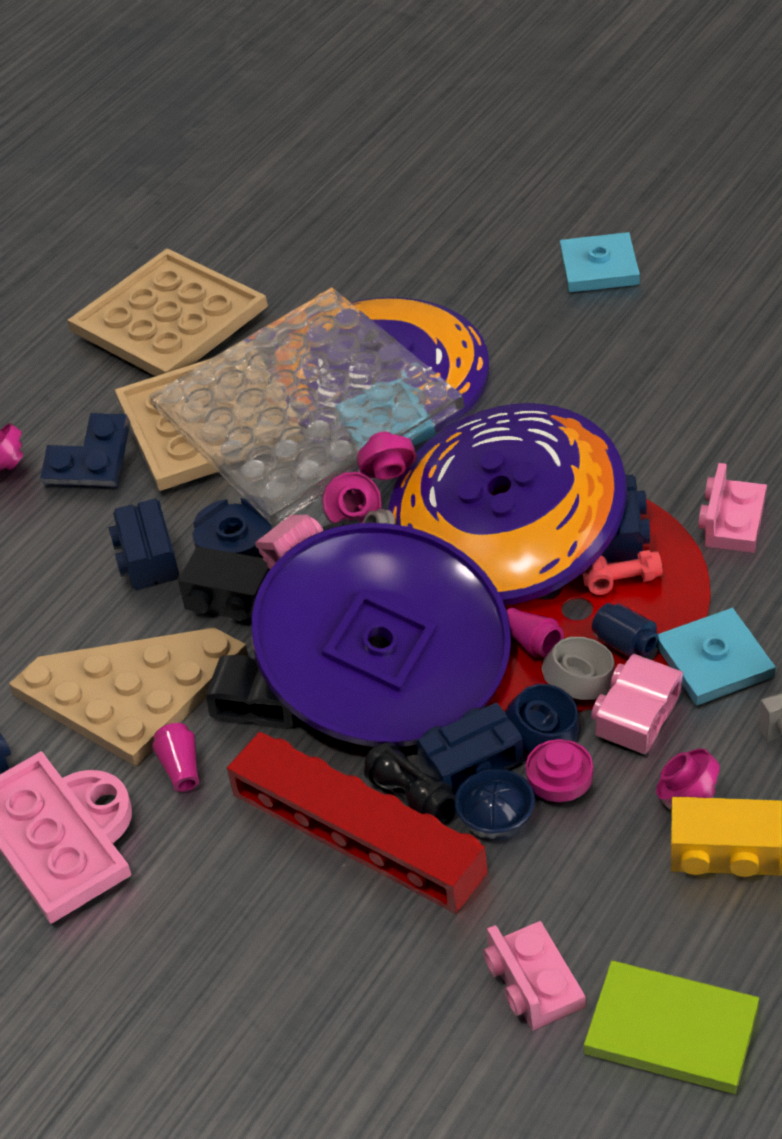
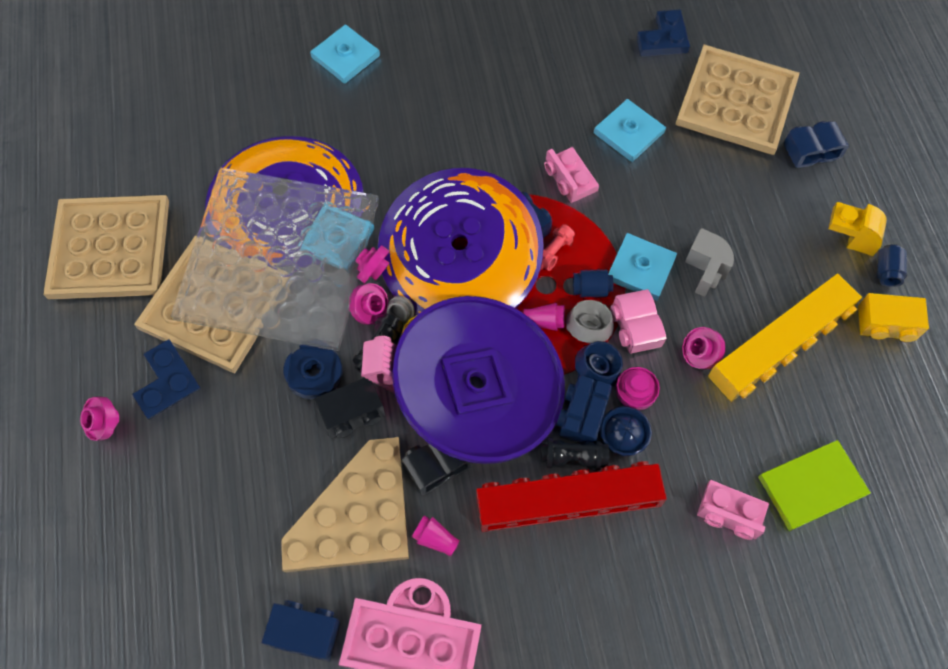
camera: 50 degrees left, 20 degrees up
dark blue brick [108,498,180,590] -> none

